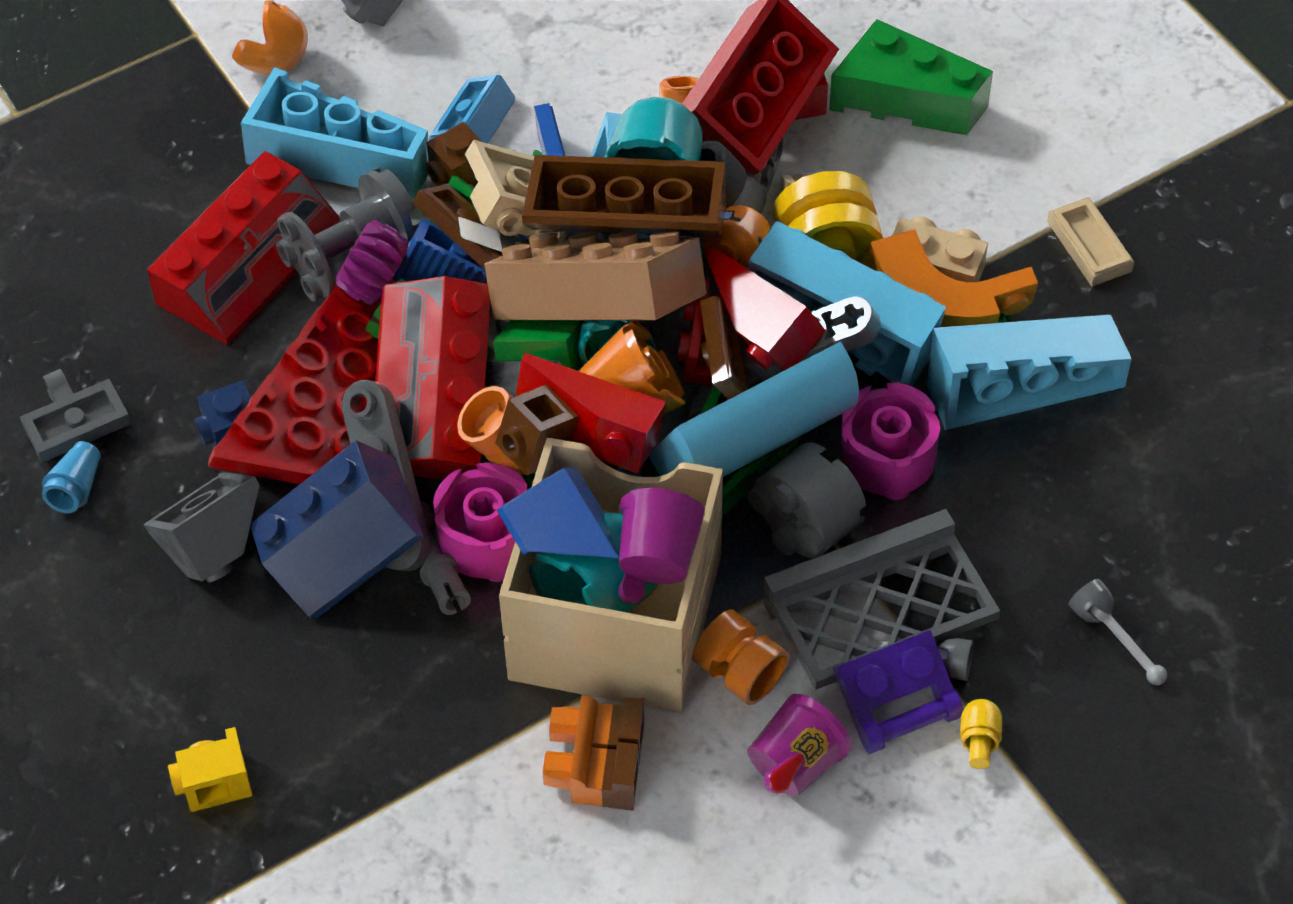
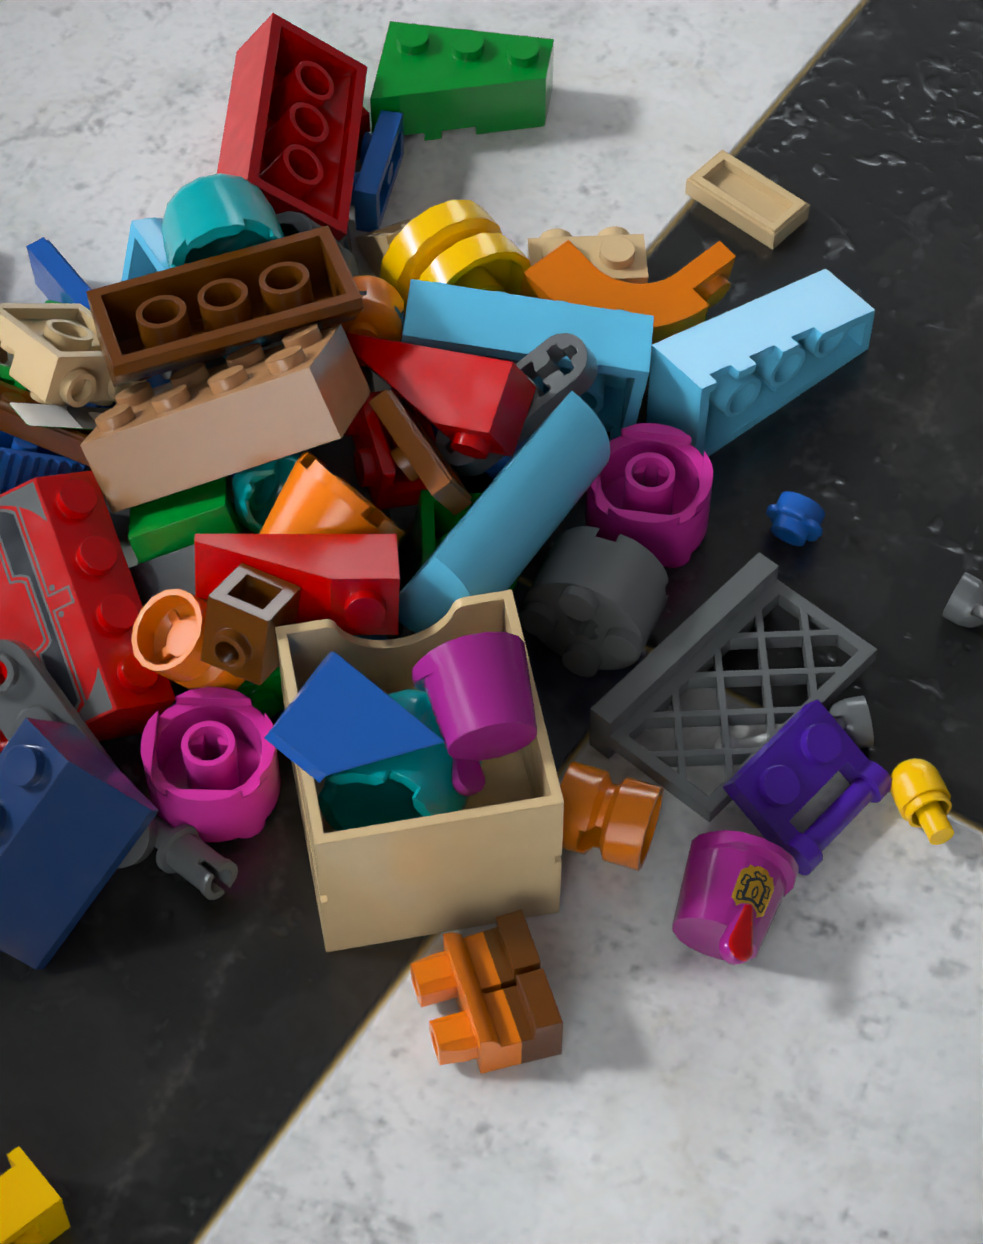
camera: 25 degrees left, 0 degrees up
orange tile [659,76,698,104] -> none
none -> blue plate [350,110,404,232]
none -> blue plate [766,491,826,546]

